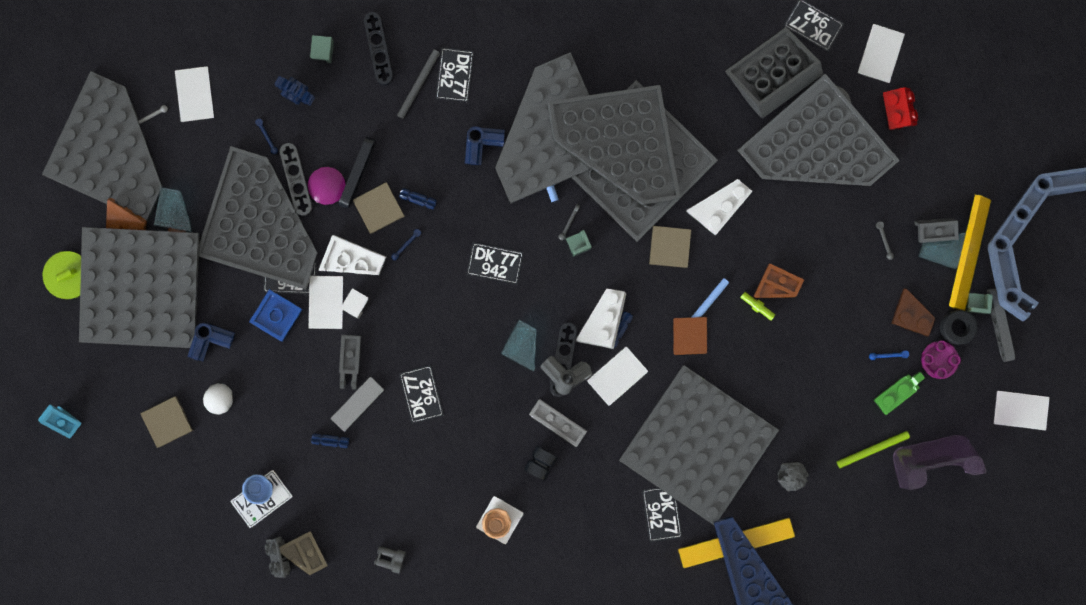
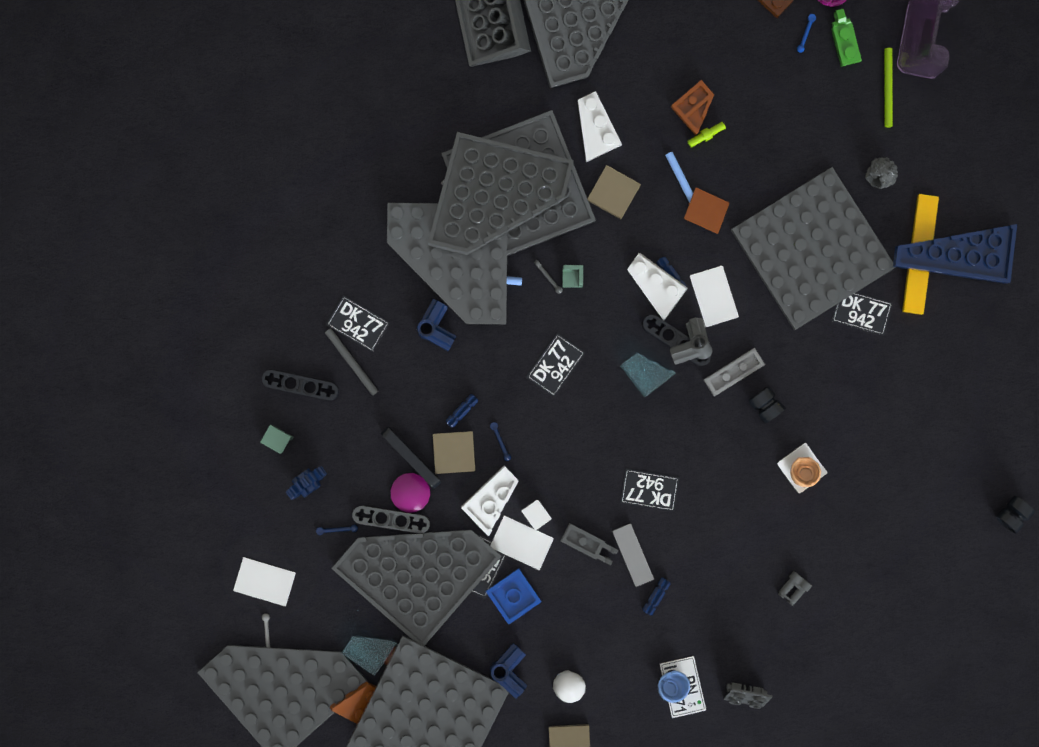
camera: 60 degrees left, 0 degrees up
dark tan wing [279,531,328,575] -> none

